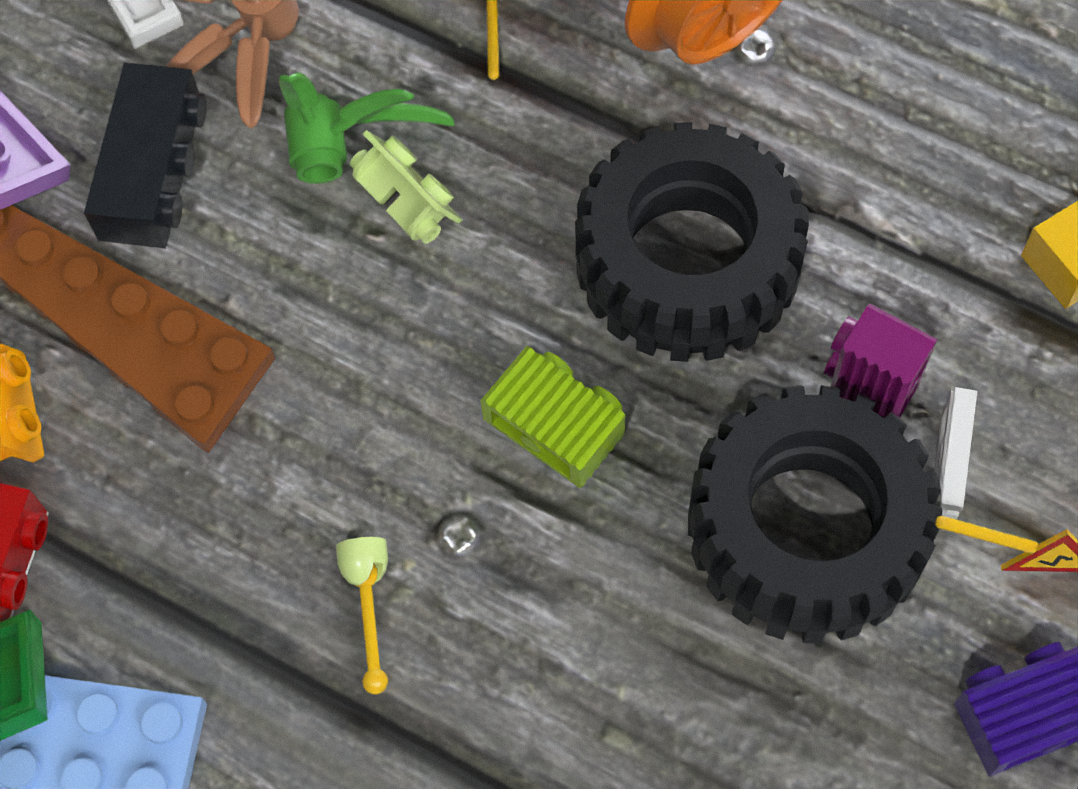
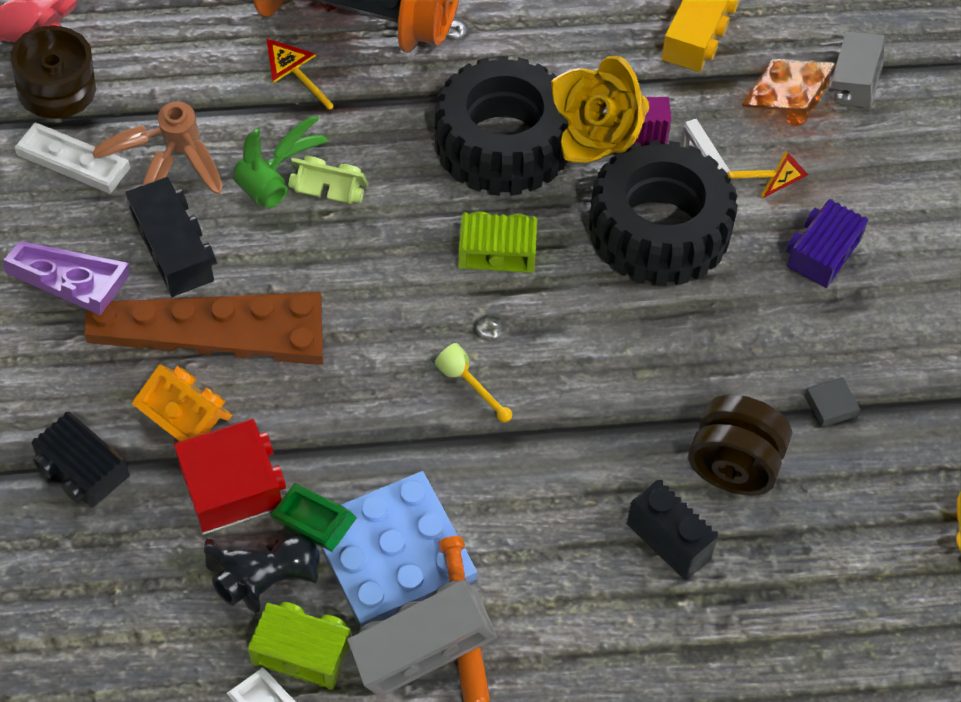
camera: 40 degrees left, 10 degrees down
none -> yellow brick [551,56,649,163]

